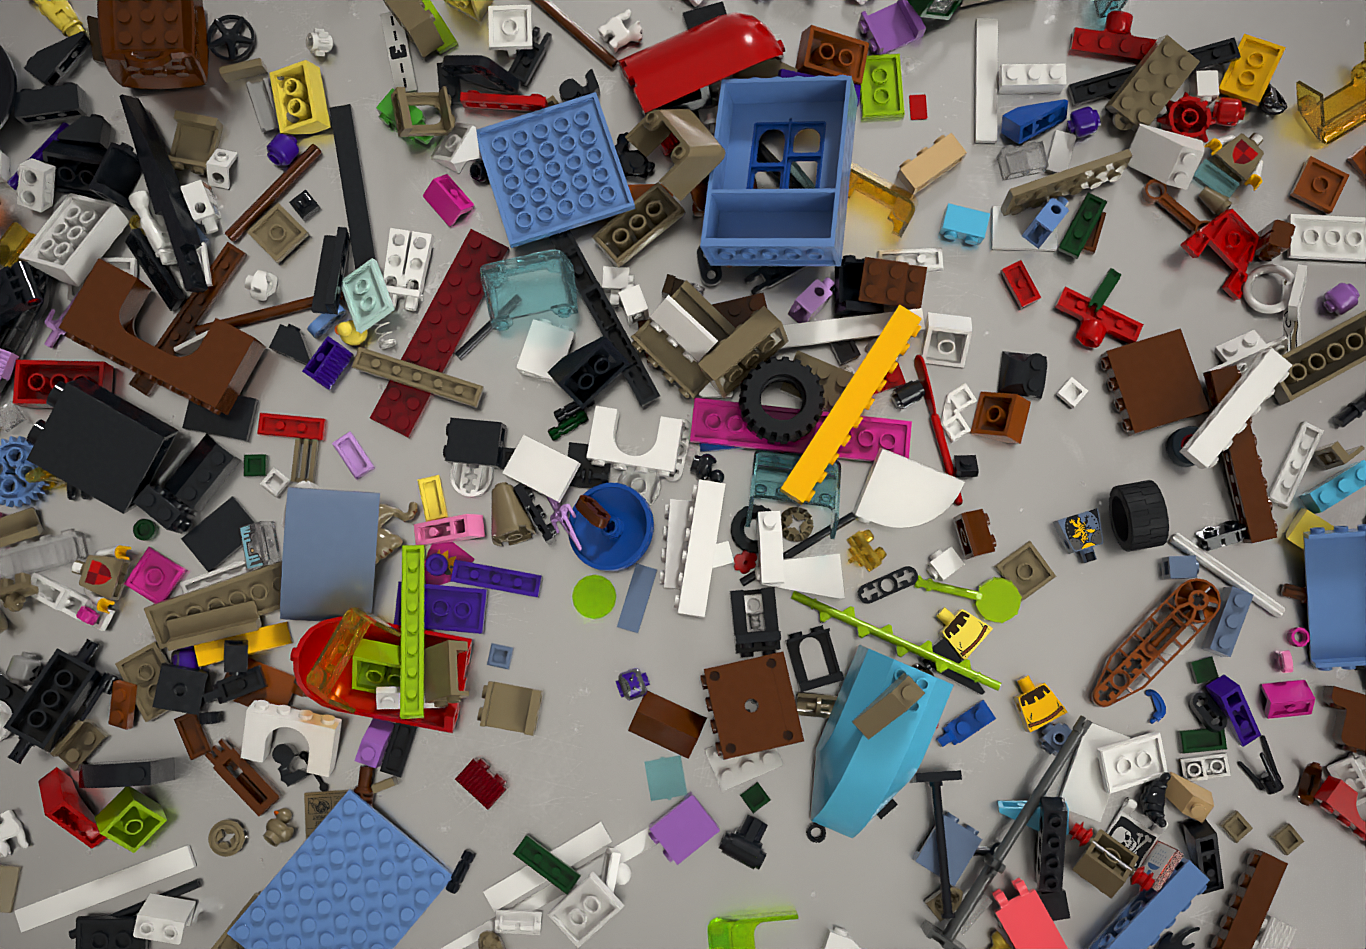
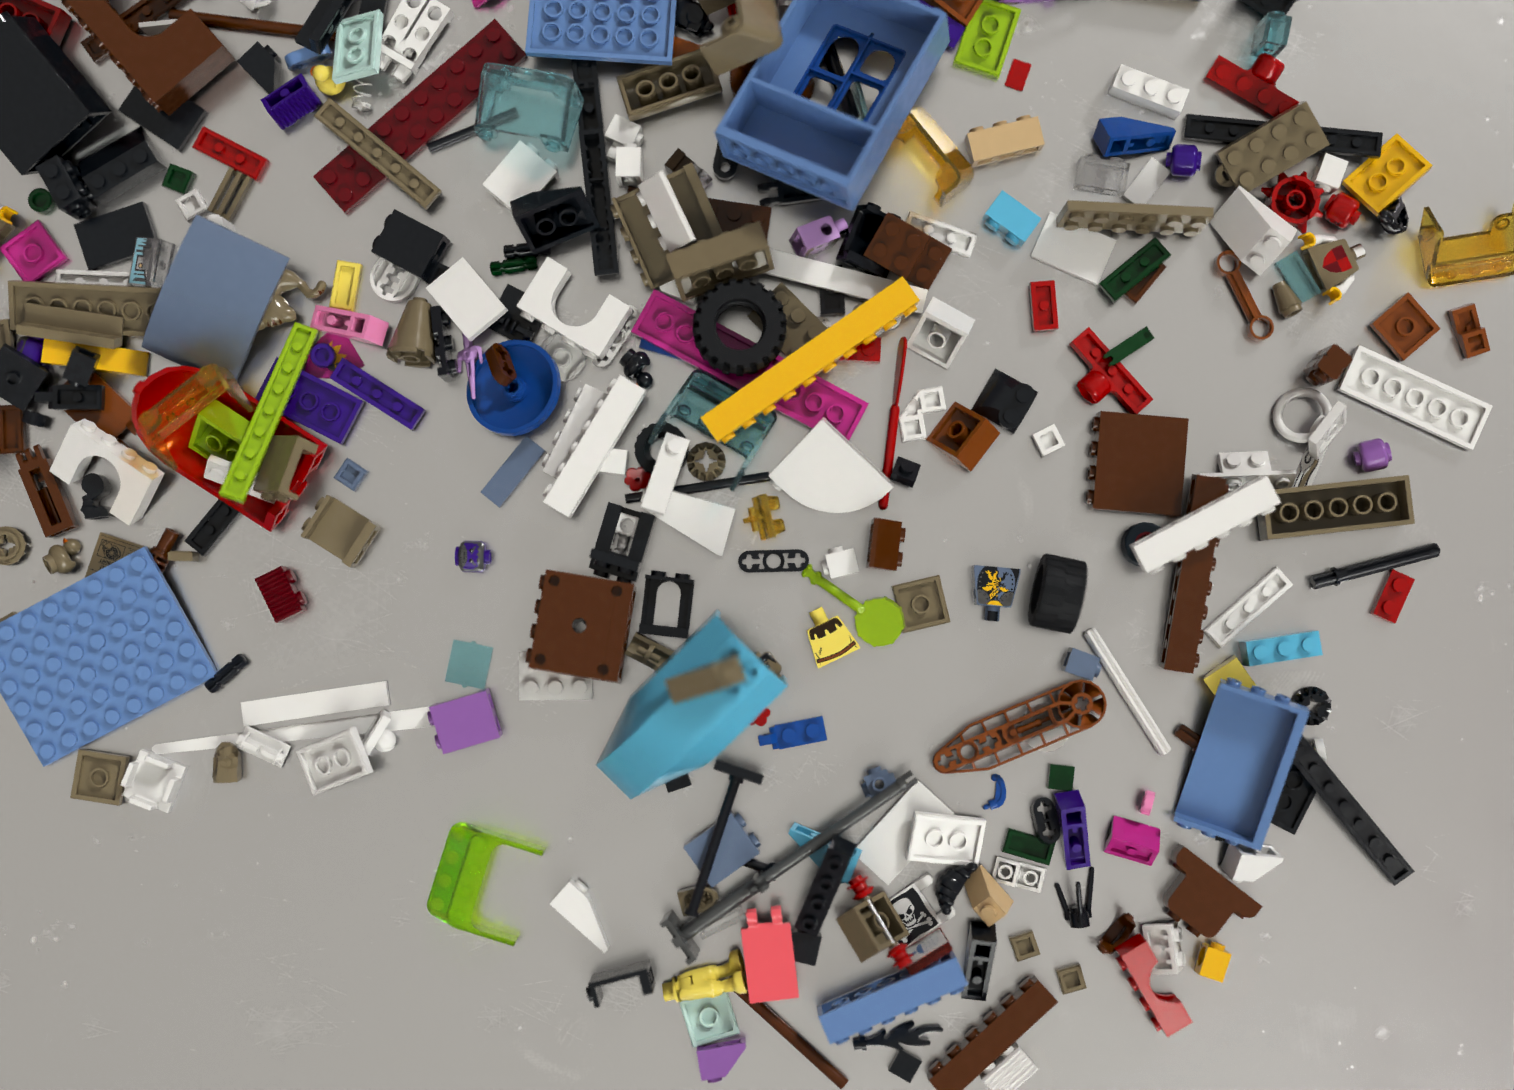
camera: 25 degrees right, 5 degrees up
black hinge [299,751,329,792] -> none
lavender tile [332,431,375,480] -> none
medium lavender slope [354,718,395,768] -> none
dark green tile [513,835,581,895] -> none
clear neon green tile [572,575,617,619] -> none
reddish brown slope [628,690,707,759] -> none
black piece [718,815,768,870] -> none
dark green tile [740,782,771,814] -> none
lime plant [791,591,1001,691] -> none
black axle [806,822,826,843] -> none
black brick [891,380,925,409] -> none
black slope [921,638,985,695] -> none
white tile [975,18,998,143] -> none
yellow torso [1014,675,1068,732] -> none
medium blue torso [1022,196,1069,249] -> none
red wing [1180,208,1259,300] -> none
black hinge [1195,520,1247,551] -> none
sand blue brick [1201,586,1254,657] -> none
dark pink axle [1287,627,1310,647] -> none
dark tan panel [1314,441,1365,470] -> none

